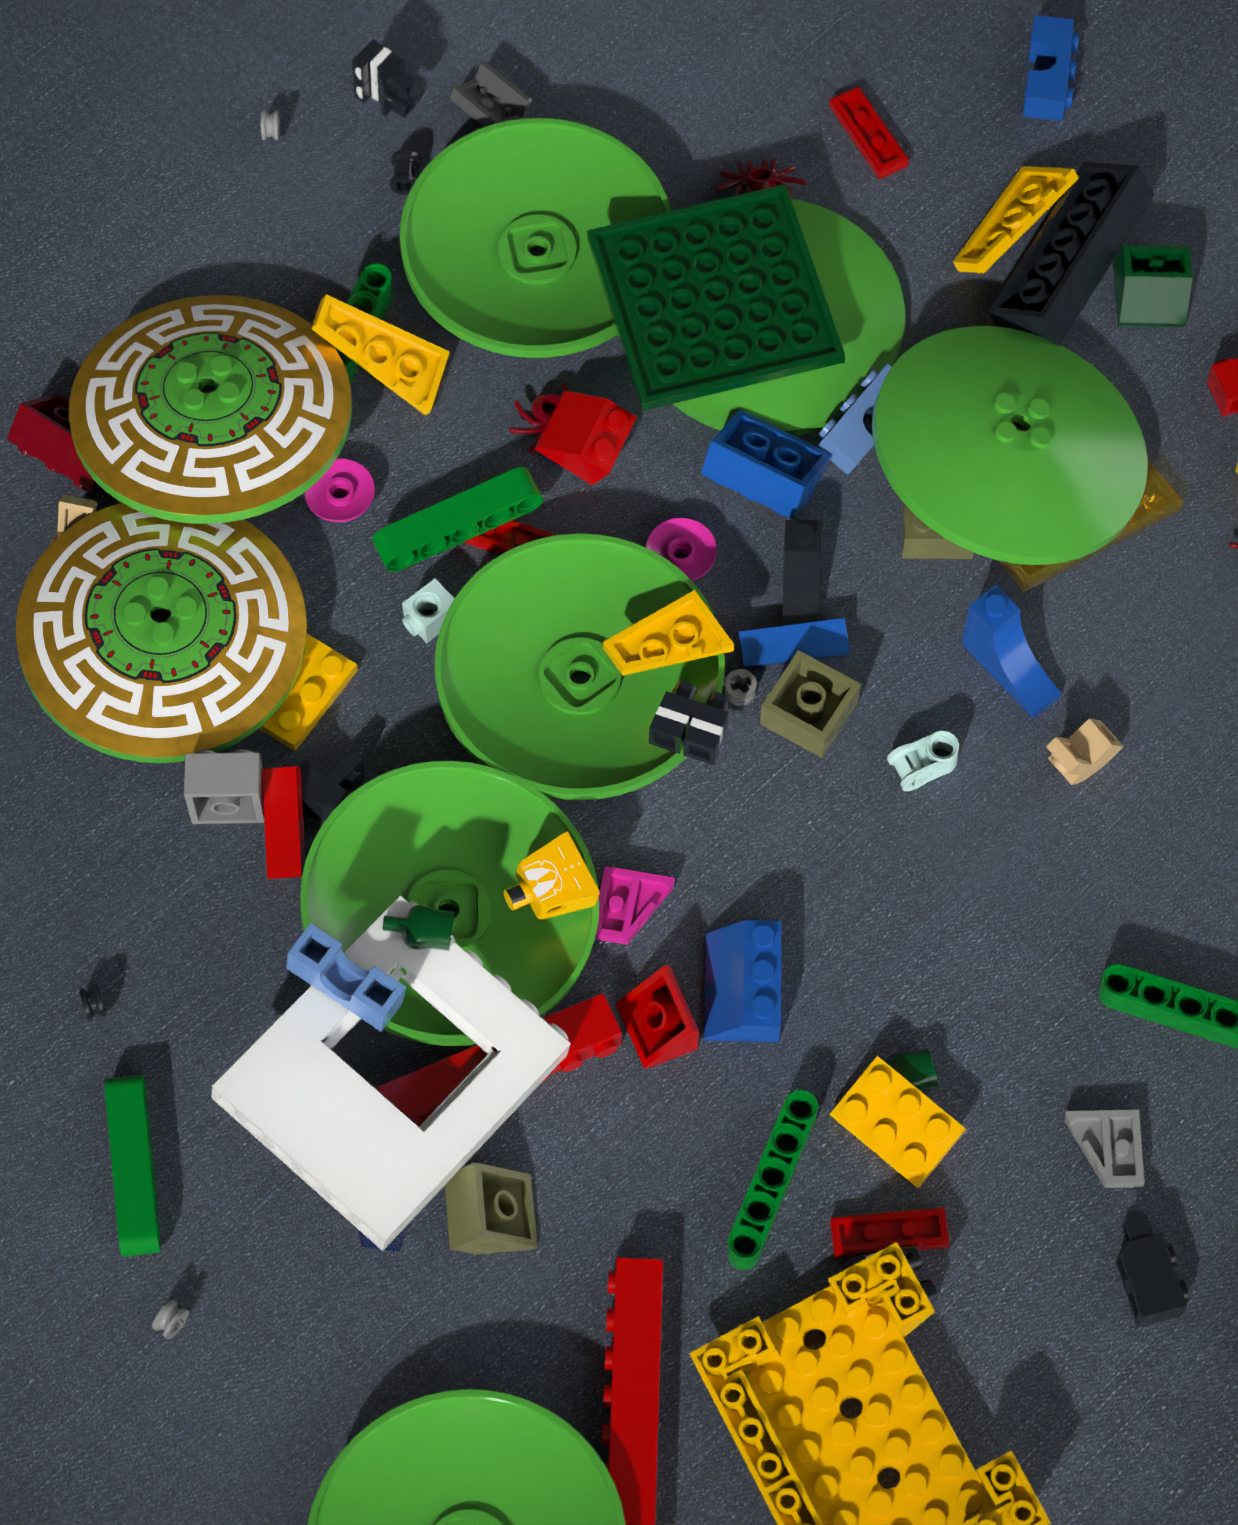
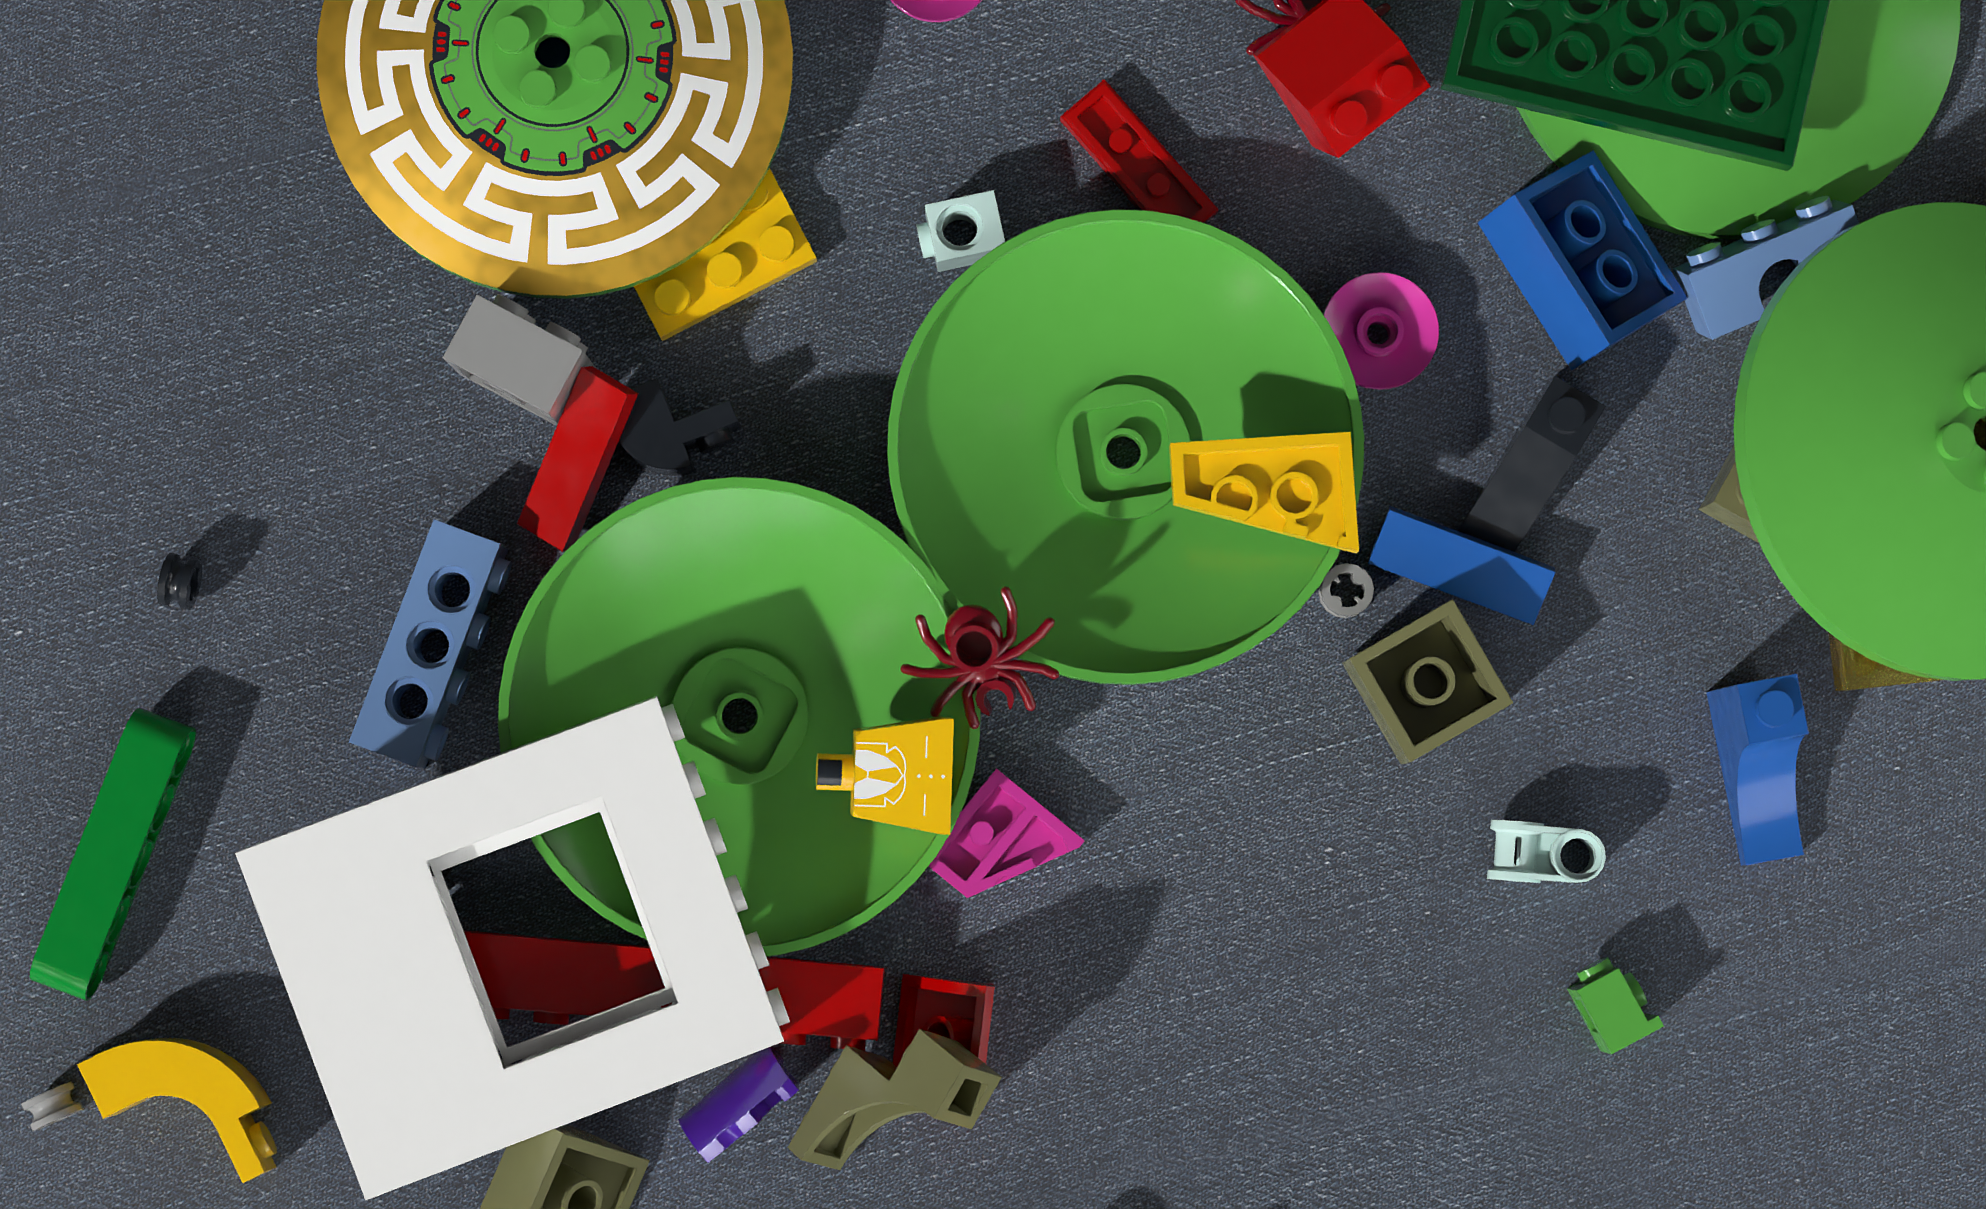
camera: 25 degrees right, 20 degrees up
medium blue arch [286,923,406,1032] -> none
green beam [372,467,544,572] -> none
dark green piece [382,905,455,951] -> none
black hips [649,680,729,766] -> none
blue slope [704,920,781,1042] -> none
tan brick [1046,719,1124,785] -> none
none -> yellow arch [77,1038,277,1183]
none -> medium blue brick [349,520,512,769]
none -> dark purple slope [678,1046,799,1163]
none -> olive arch [787,1029,1002,1170]
none -> dark red animal [900,586,1059,729]
none -> bright green brick [1567,957,1664,1055]

